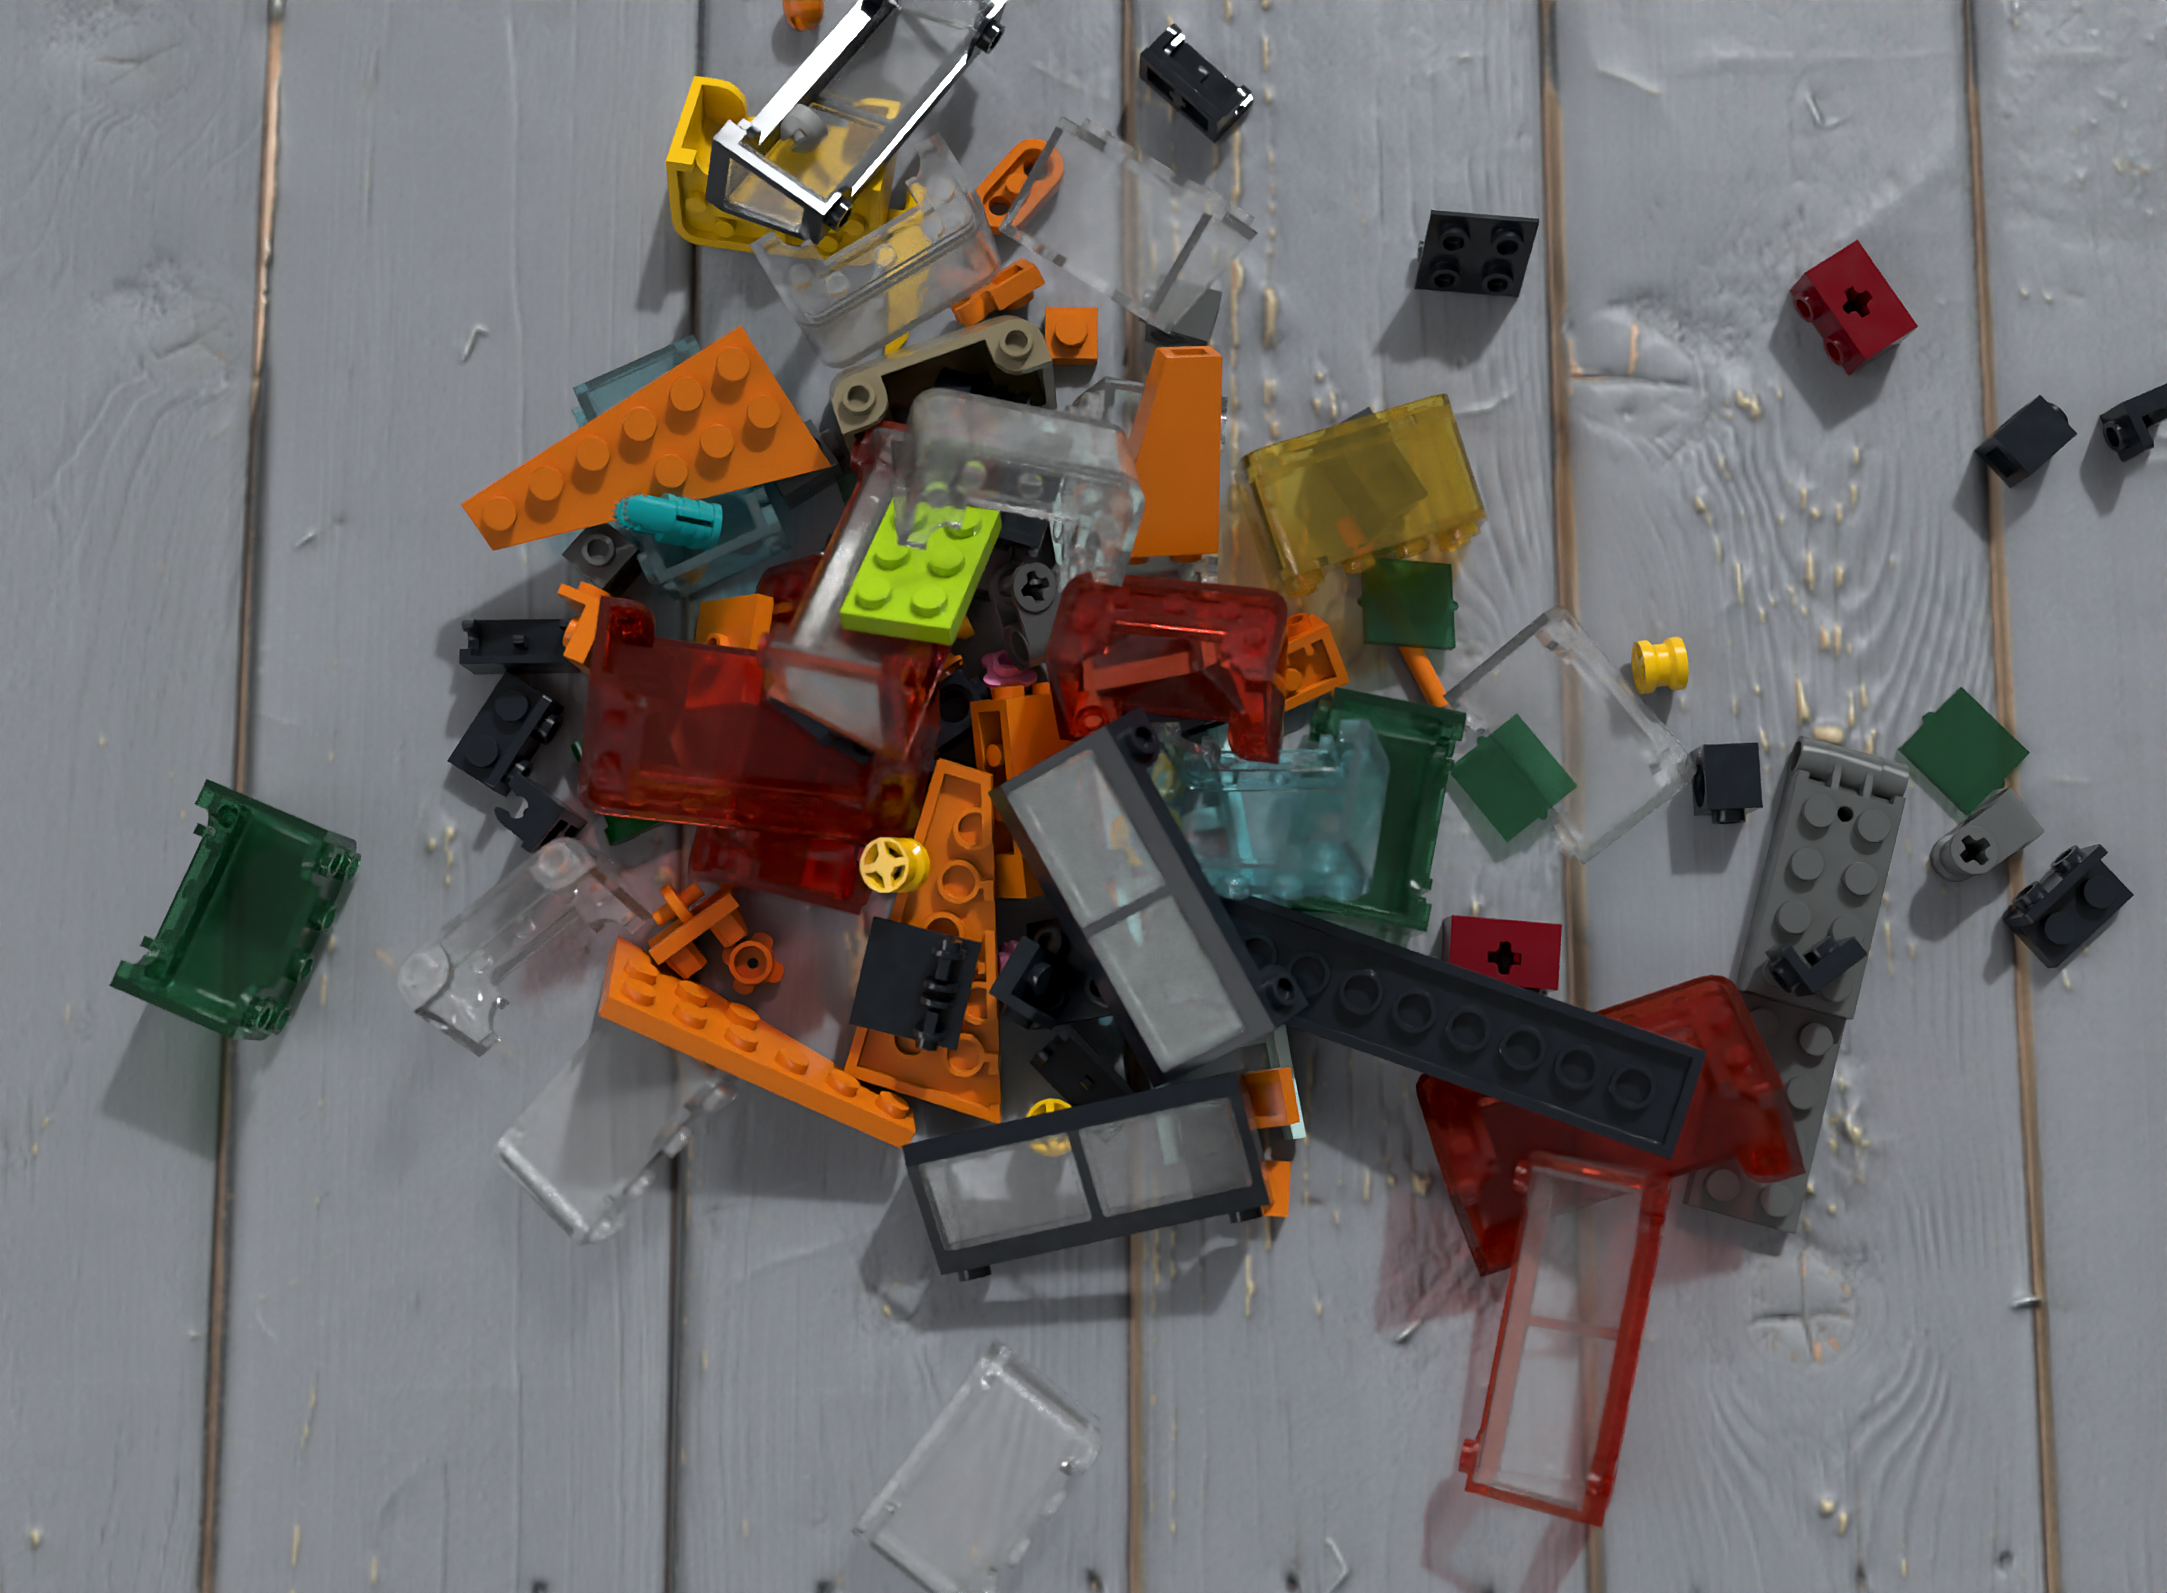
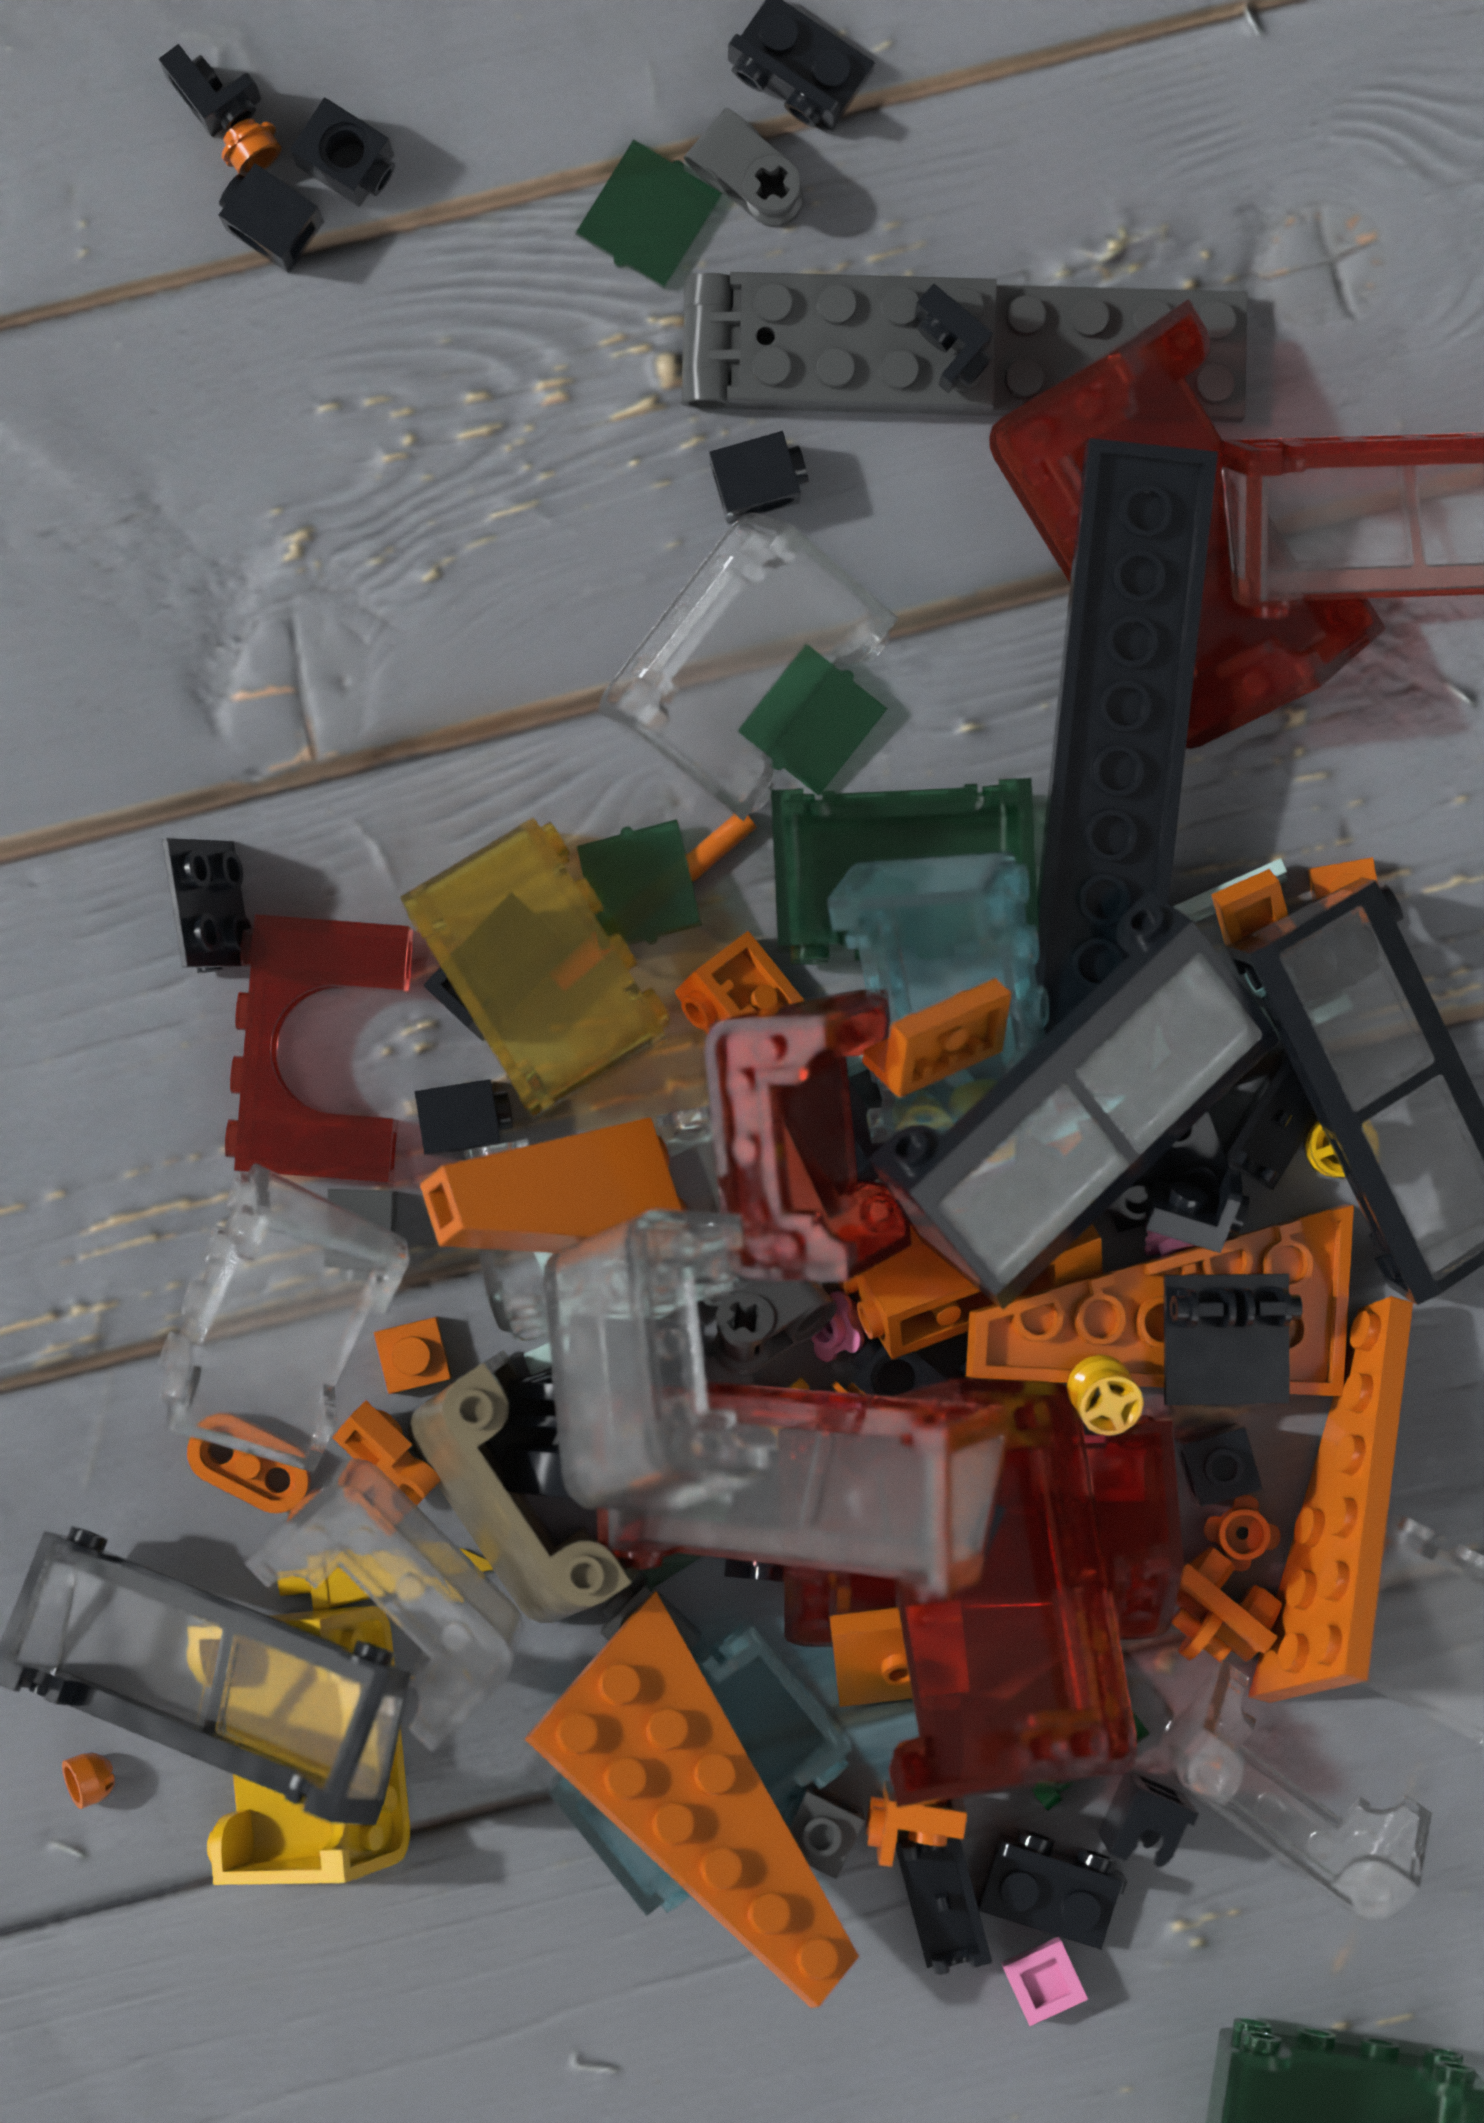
camera: 105 degrees left, 5 degrees up
teal hinge [612,493,722,552] -> none
light grey hinge [780,104,828,154] -> none
lime plate [839,496,1002,645] -> none
black hinge [1138,23,1254,144] -> none
dark red brick [1441,915,1562,994] -> none
yellow wheel [1631,636,1689,694] -> none
dark red brick [1789,240,1919,376] -> none
none -> orange plate [221,118,282,177]
none -> clear red arch [225,914,414,1183]
none -> black brick [290,97,395,207]
none -> black brick [414,1079,513,1155]
none -> orange bracket [862,978,1012,1098]
none -> bright pink plate [1001,1936,1088,2026]
none -> black brick [1174,1423,1263,1507]

